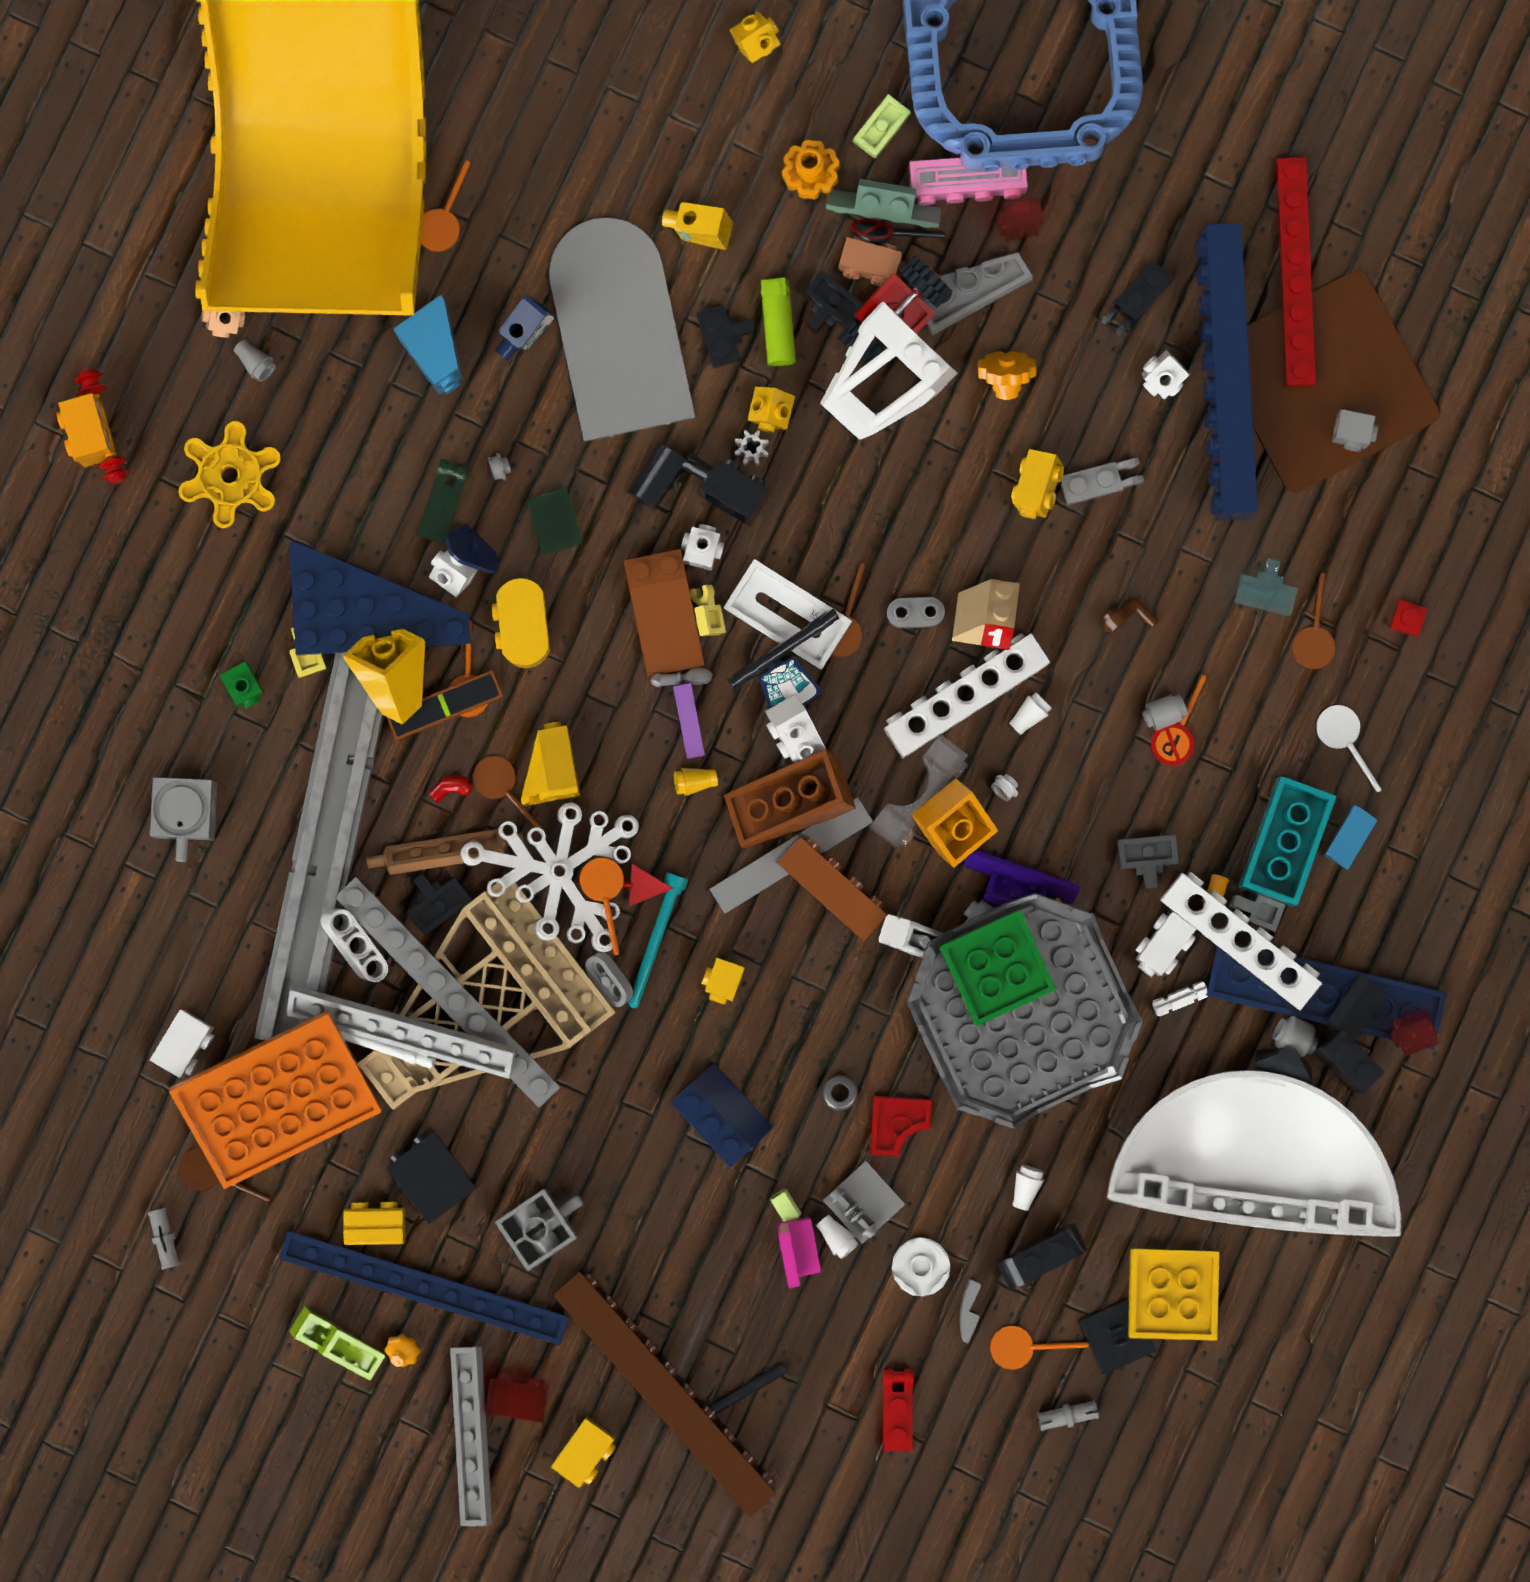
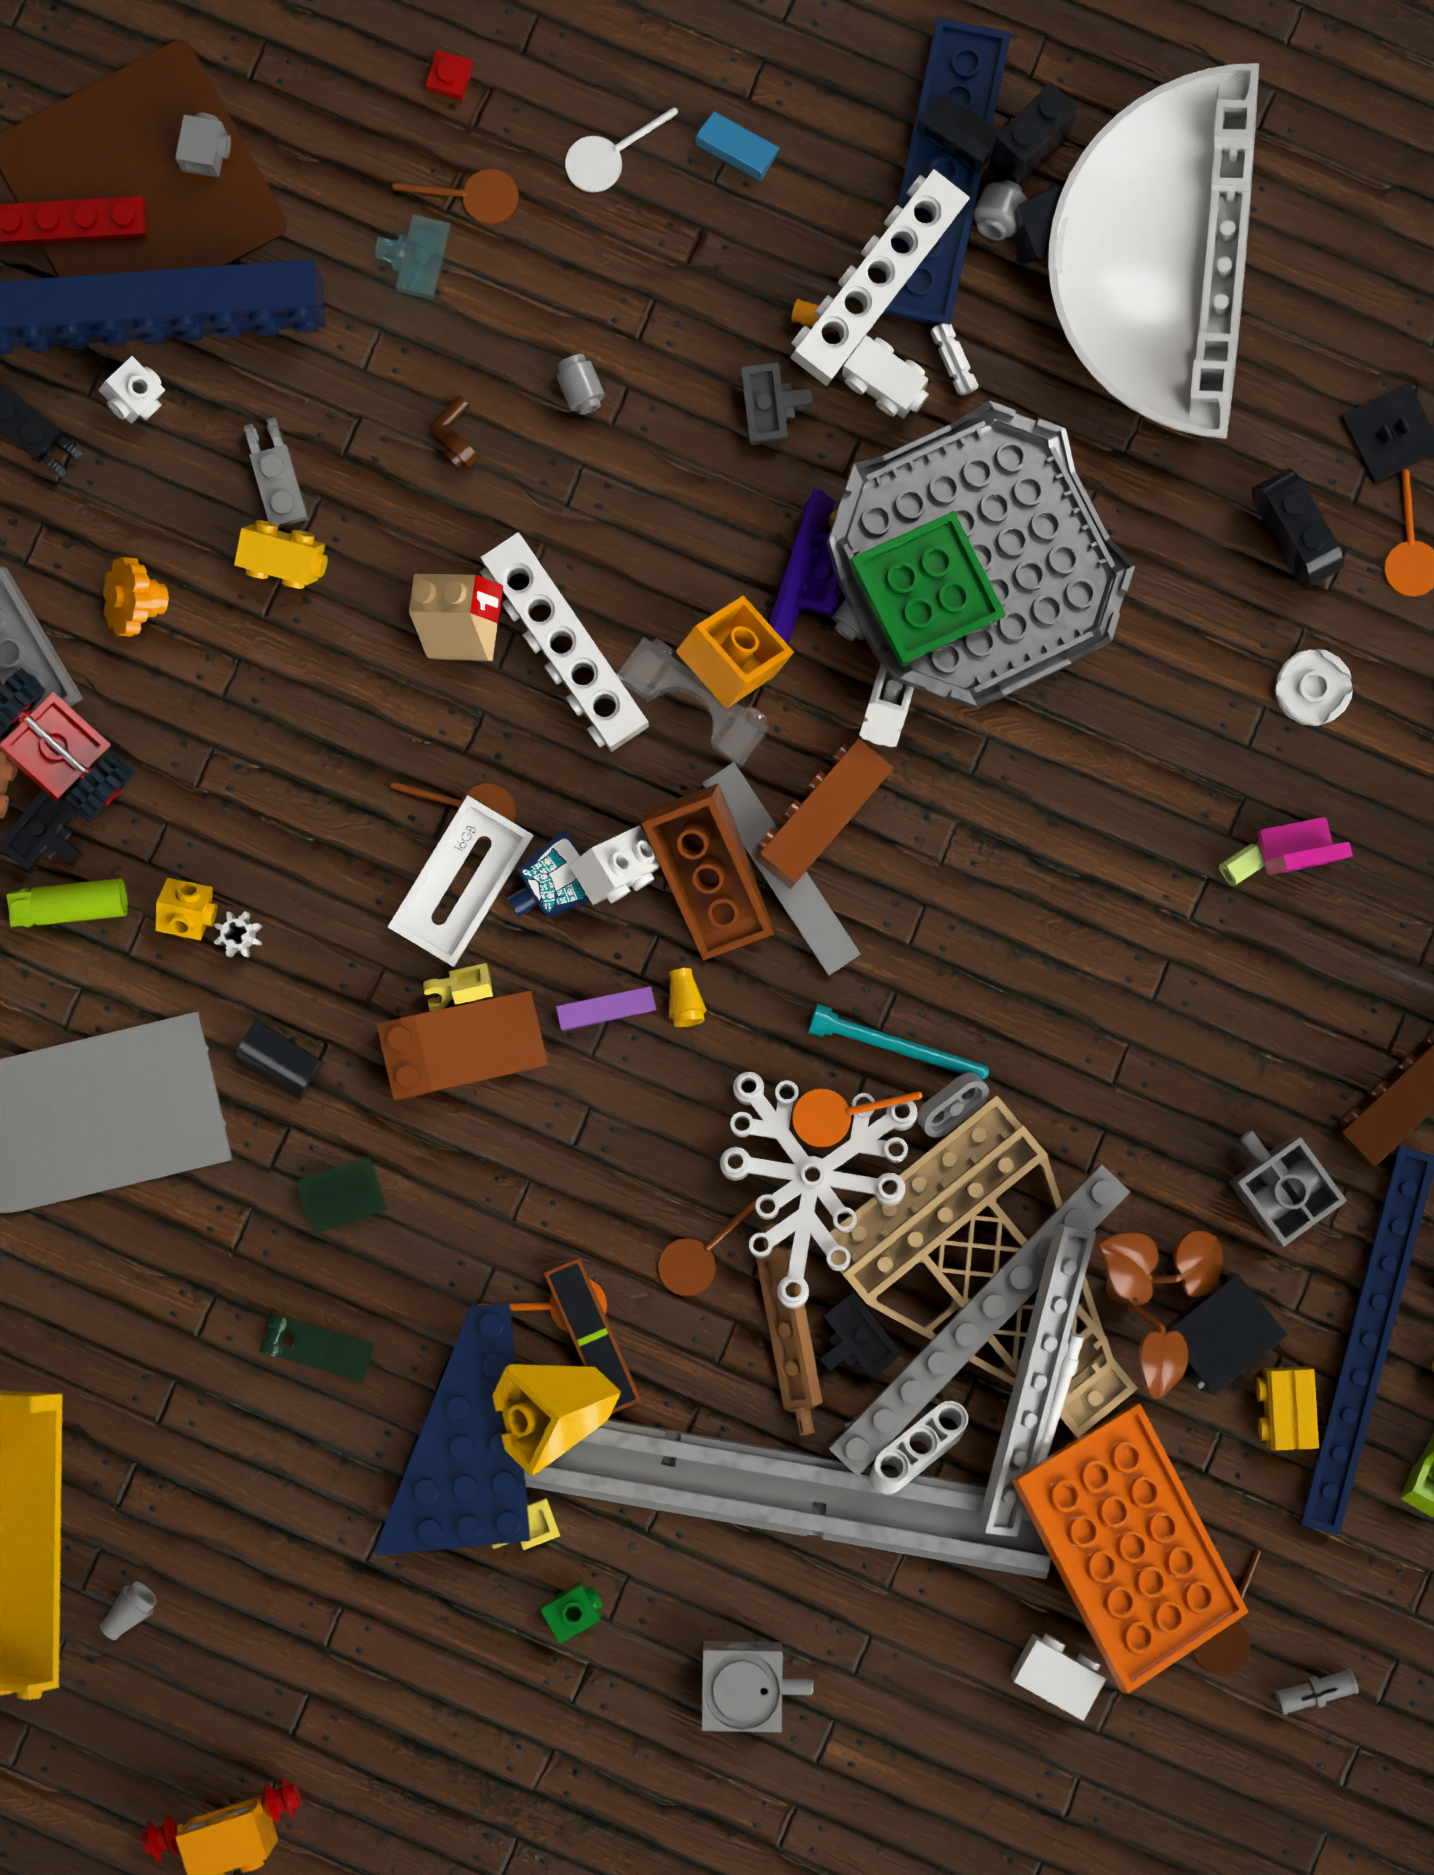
camera: 90 degrees left, 0 degrees up
yellow plate [178,421,281,528] -> none
light nougat brick [202,311,245,338] -> none
dark azure slope [394,295,462,395] -> none
red arm [428,775,472,804] -> none
white brick [429,550,478,597] -> none
dark blue piece [445,525,499,573] -> none
light grey plate [488,453,511,480] -> none
yellow brick [492,578,550,668] -> none
dark blue torso [495,295,556,361] -> none
yellow slope [521,722,581,806] -> none
red piece [577,863,673,906] -> none
light grey piece [651,667,712,688] -> none
dark blue slope [671,1063,773,1168] -> none
white brick [681,524,724,571] -> none
black brick [682,453,768,527] -> none
black hinge [696,304,755,369] -> none
yellow brick [702,958,745,1005] -> none
black piece [727,609,839,689] -> none
white cone [816,1215,859,1259] -> none
white windscreen [820,301,957,440] -> none
flat silver piece [822,1074,858,1111] -> none
light grey hinge [823,1161,905,1244] -> none
red tile [870,1096,932,1156] -> none
light grey plate [887,597,945,628] -> none
light grey slope [959,1278,981,1343] -> none
white plate [991,774,1018,801] -> none
white cone [1009,692,1052,735] -> none
white cone [1012,1165,1044,1211] -> none
yellow plate [1128,1249,1219,1340] -> none
piece [1151,675,1206,766] -> none
light grey plate [1229,894,1285,932] -> none
teal brick [1238,776,1336,907] -> none
clear red brick [1391,1009,1439,1056] -> none
none -> dark orange plant [1096,1230,1223,1399]

